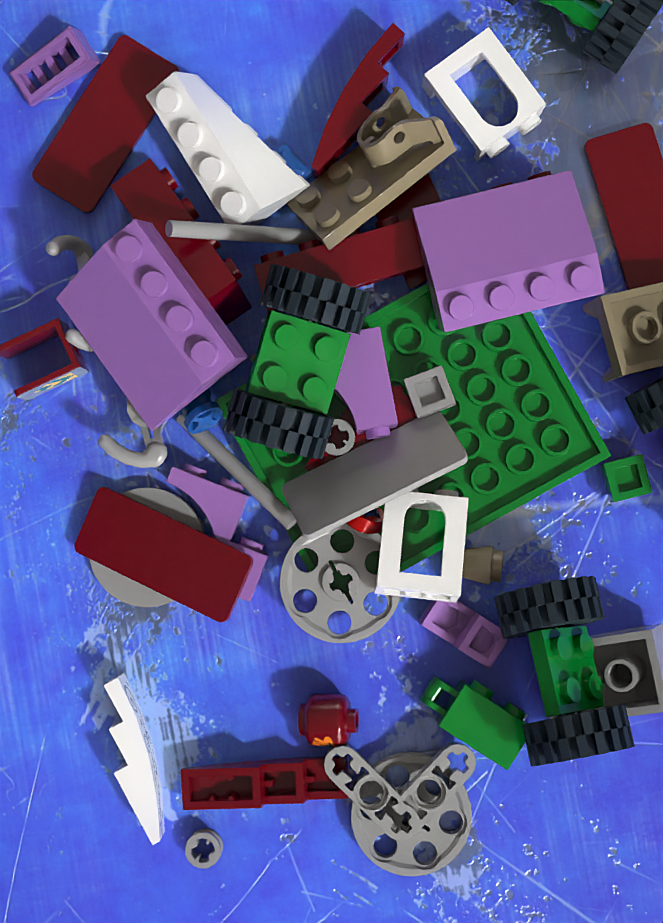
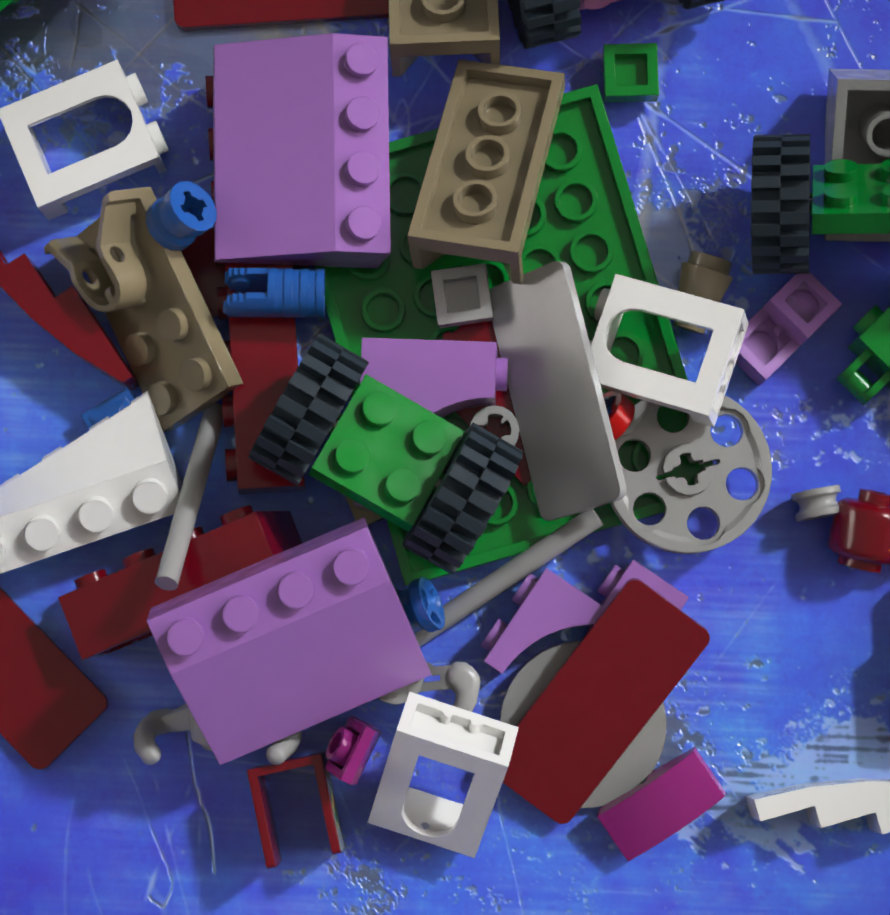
camera: 80 degrees left, 5 degrees down
none -> blue wheel [146,181,217,251]
none -> blue hinge [223,268,325,318]
none -> magenta slope [325,716,382,785]
none -> white panel [367,692,519,858]
none -> dark tan plate [407,59,565,285]
none -> magenta slope [597,747,726,861]
none -> light grey bush [791,485,841,522]

